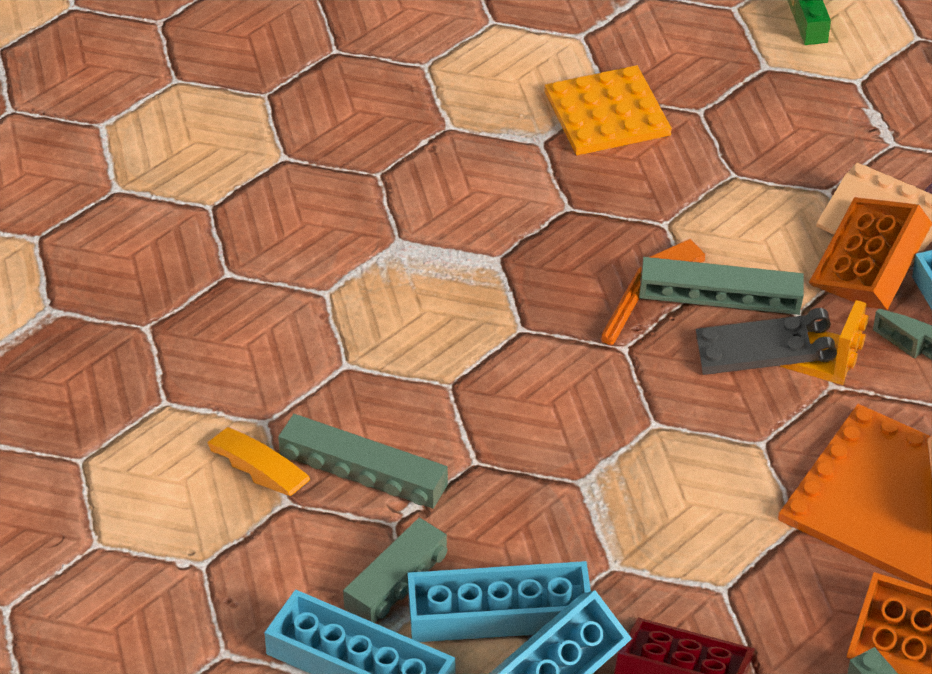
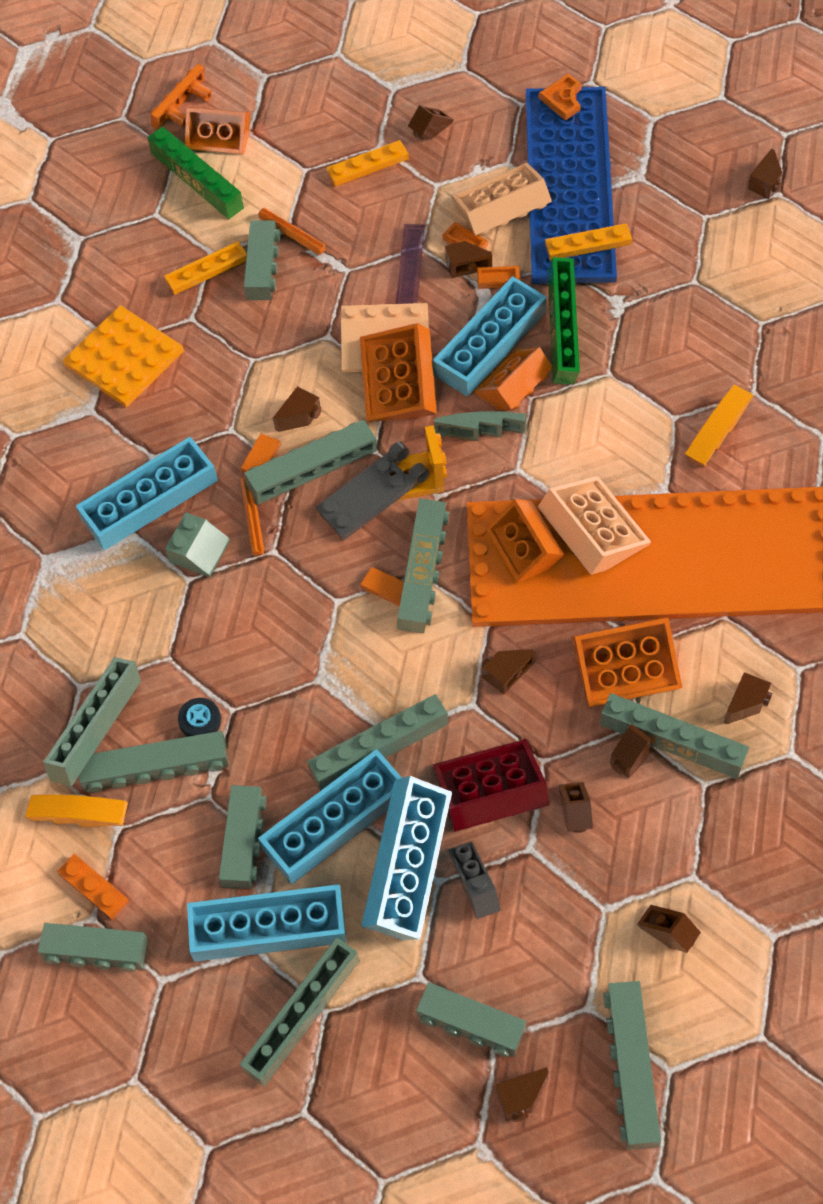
camera: 30 degrees left, 15 degrees up
none -> sand green brick [38,923,149,972]
none -> sand green brick [43,657,141,787]
none -> orange plate [57,853,129,920]
none -> medium azure brick [76,437,218,551]
none -> light orange plate [164,241,247,295]
none -> sand green slope [165,512,230,577]
none -> black wheel [178,697,221,737]
none -> sand green brick [244,221,280,300]
none -> orange axle [258,208,326,255]
none -> reddish brown slope [273,386,321,432]
none -> sand green brick [307,694,448,791]
none -> orange tile [360,567,404,607]
none -> sand green brick [397,498,449,633]
none -> reddish brown slope [482,649,536,695]
none -> orange slope [486,499,564,583]

